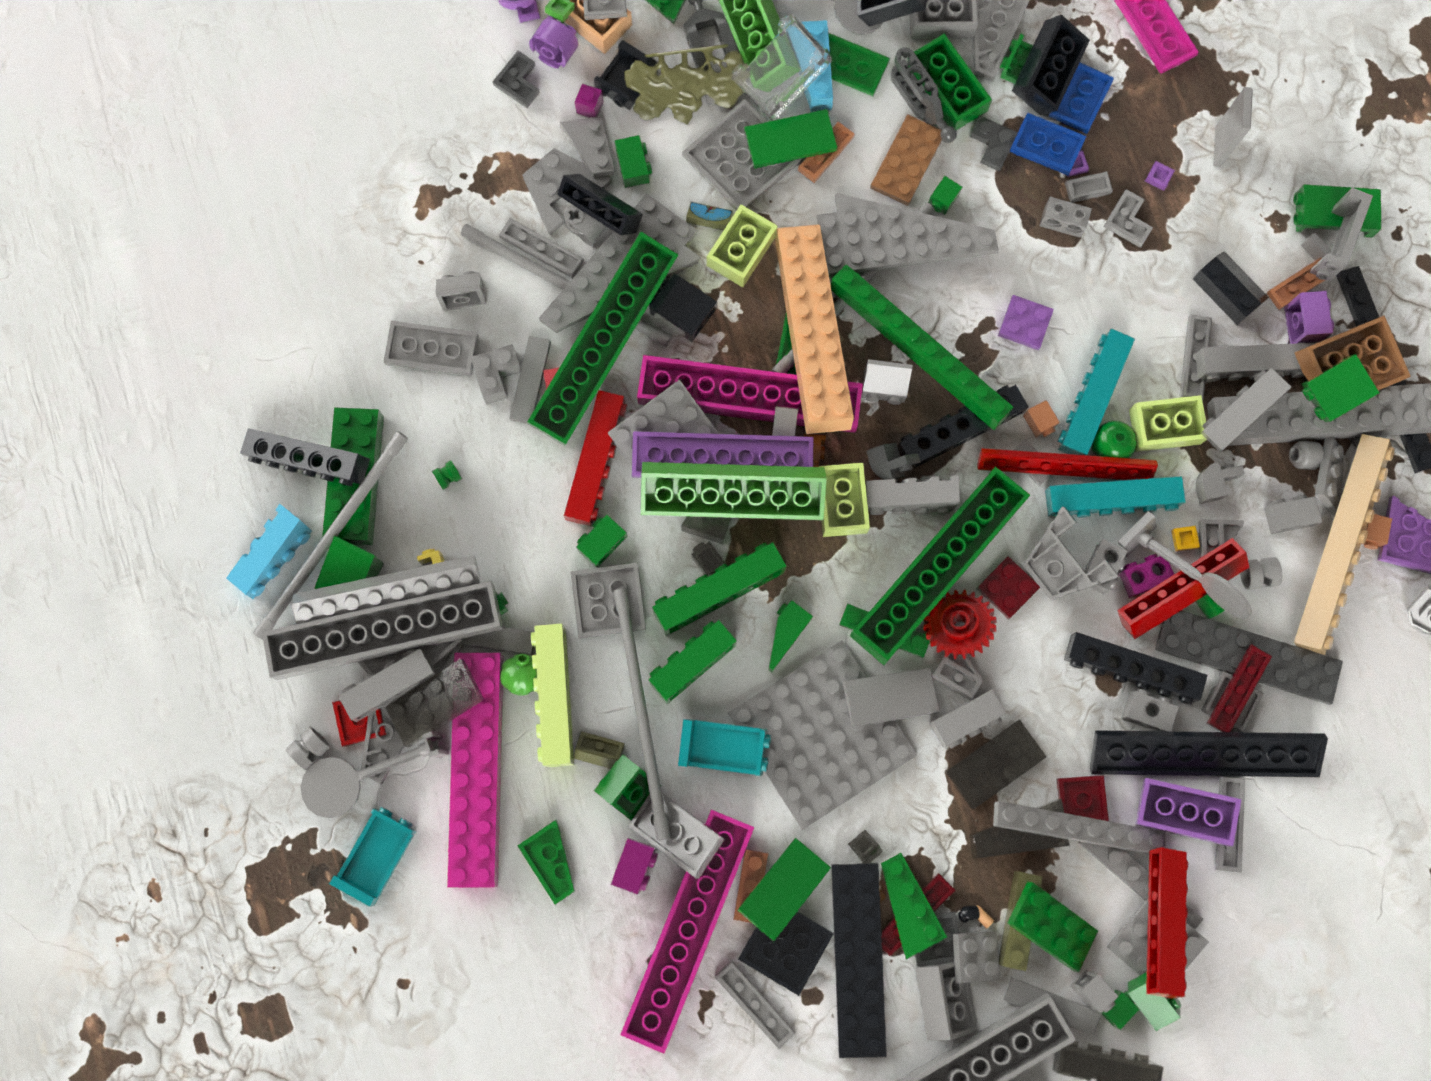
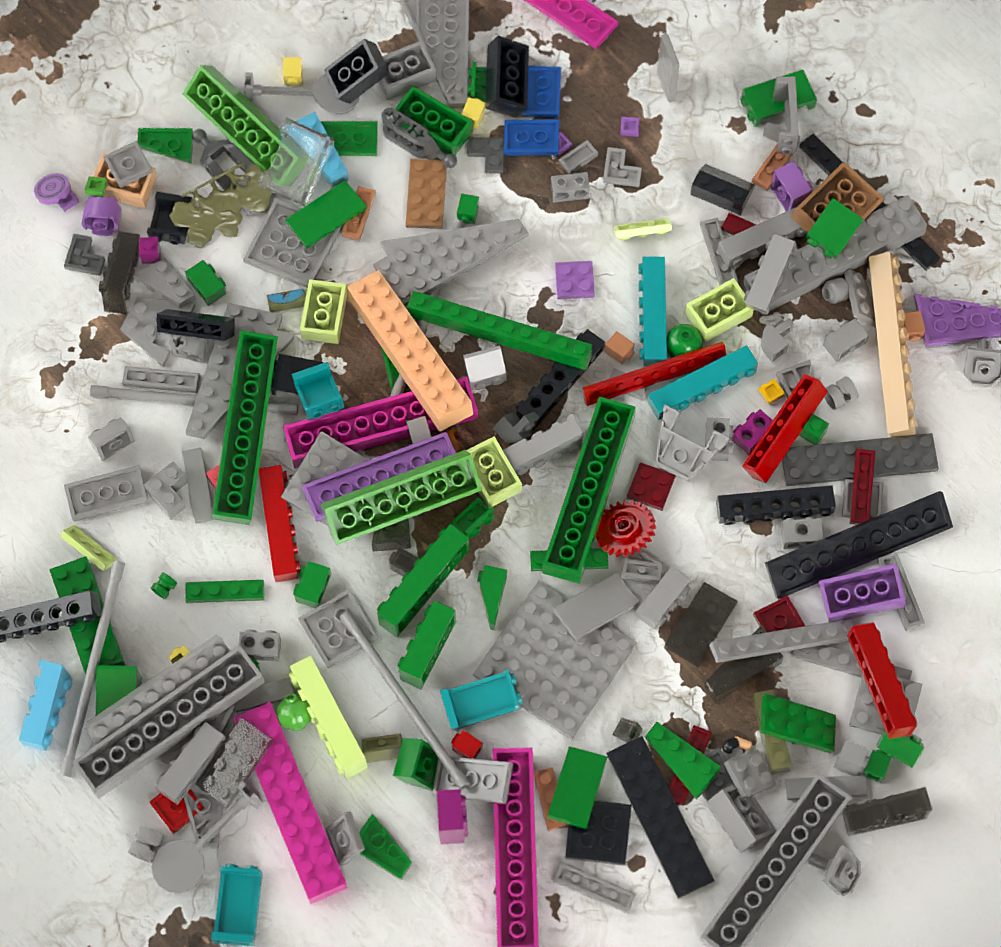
camera: 20 degrees left, 10 degrees down
light grey piece [1118,511,1252,619] -> none
none -> yellowish green plate [61,525,117,571]
none -> clear smoke wedge [99,231,141,315]
none -> green plate [185,580,264,603]
none -> light grey brick [239,629,281,661]
none -> teal panel [292,362,345,420]
none -> light grey plate [326,812,364,866]
none -> green bracket [451,498,494,538]
none -> red brick [451,730,483,759]
none -> light yellow brick [462,97,486,129]
none -> yellowish green plate [614,218,672,240]
none -> dark red tile [721,212,756,235]

